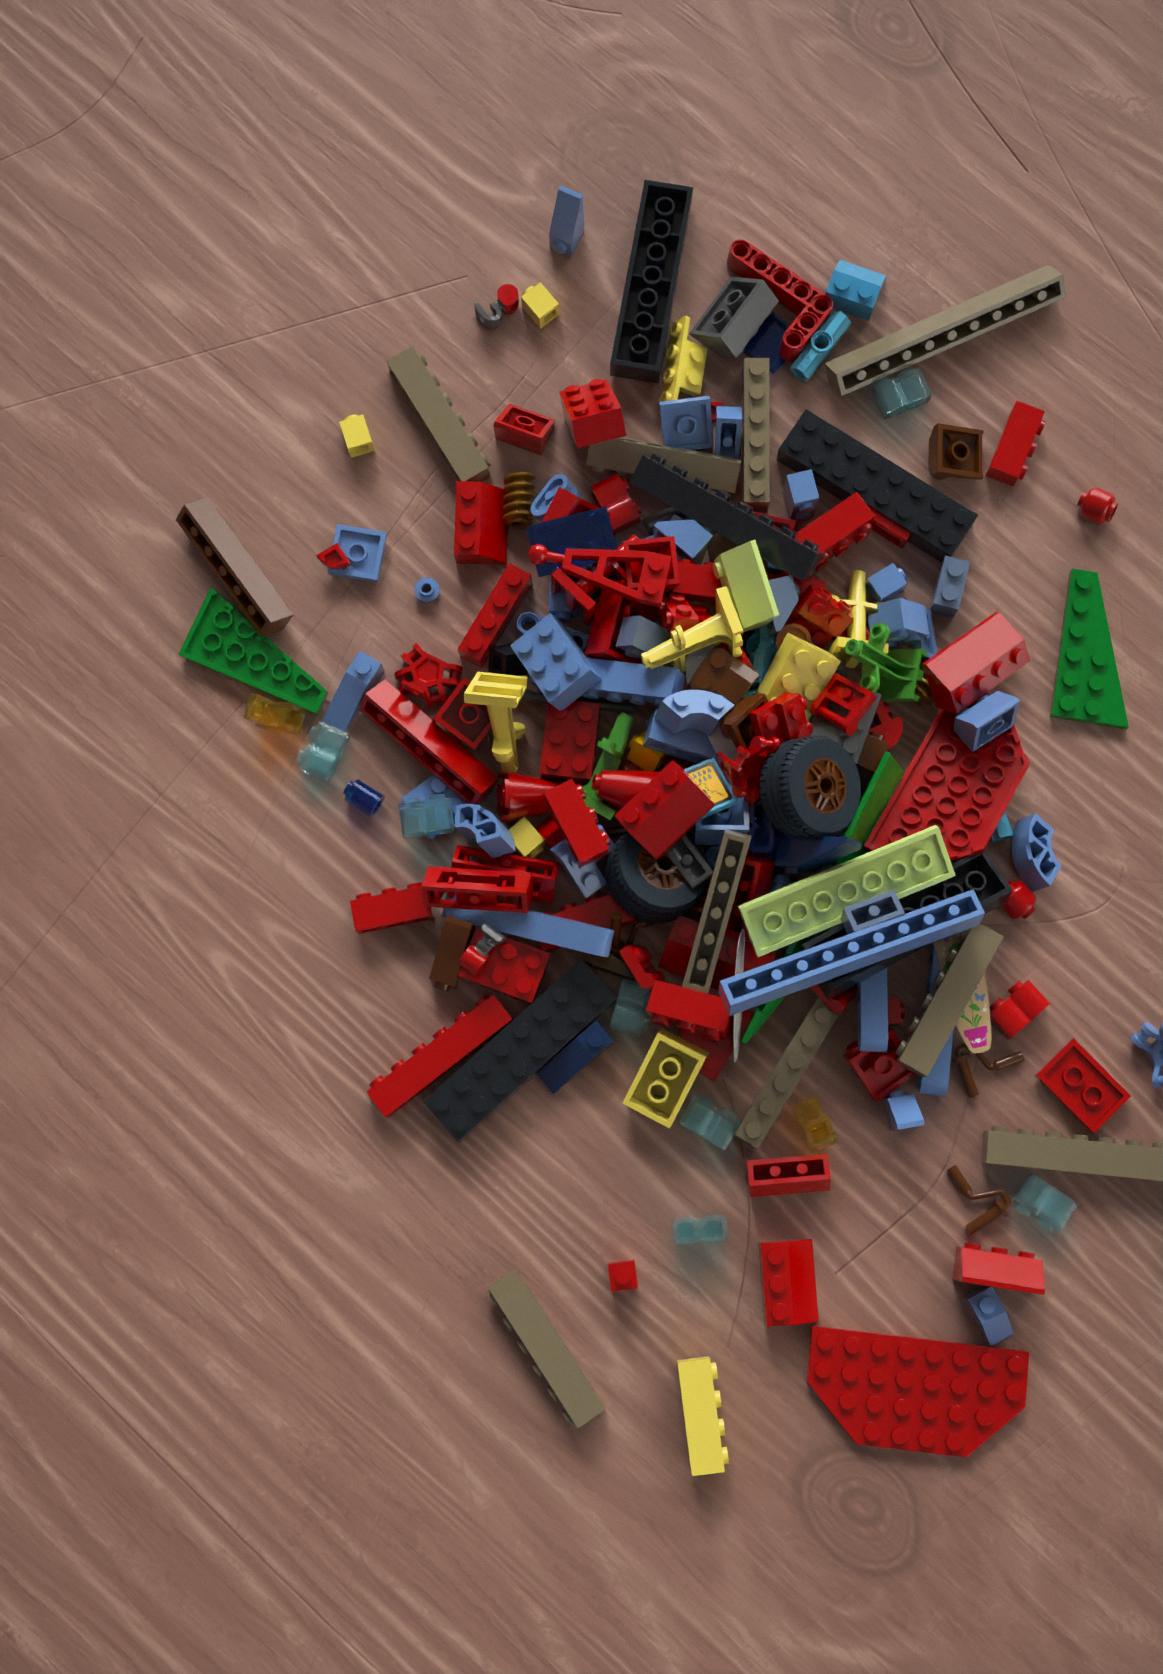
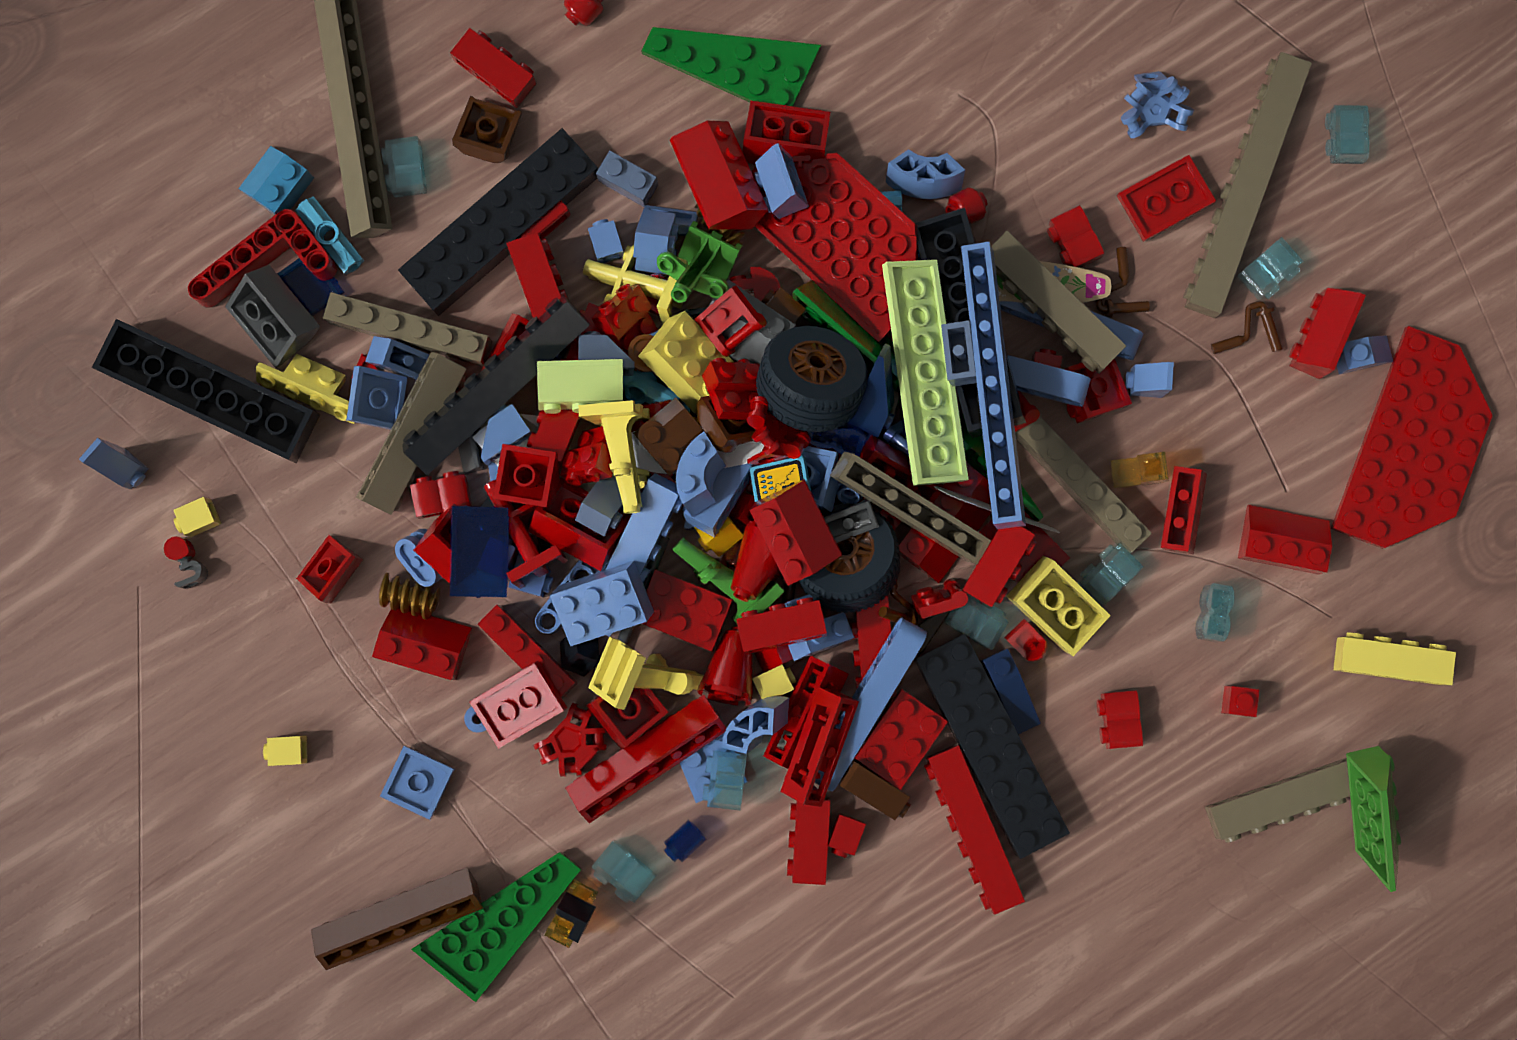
camera: 75 degrees left, 5 degrees up
red tile [316,543,351,569] -> none
medium blue slope [322,651,385,734] -> none
dark tan brick [387,346,491,482] -> none
leg [458,923,506,976] -> none
red plate [528,544,672,607] -> none
red brick [559,379,627,448] -> none
medium blue brick [782,469,819,521] -> none
none -> plate [469,661,568,749]
none -> black panel [556,891,596,943]
none -> red slope [743,101,831,164]
none -> red brick [828,813,866,858]
none -> red plate [1004,619,1047,661]
none -> red brick [1097,690,1143,749]
none -> bright green slope [1346,746,1401,892]

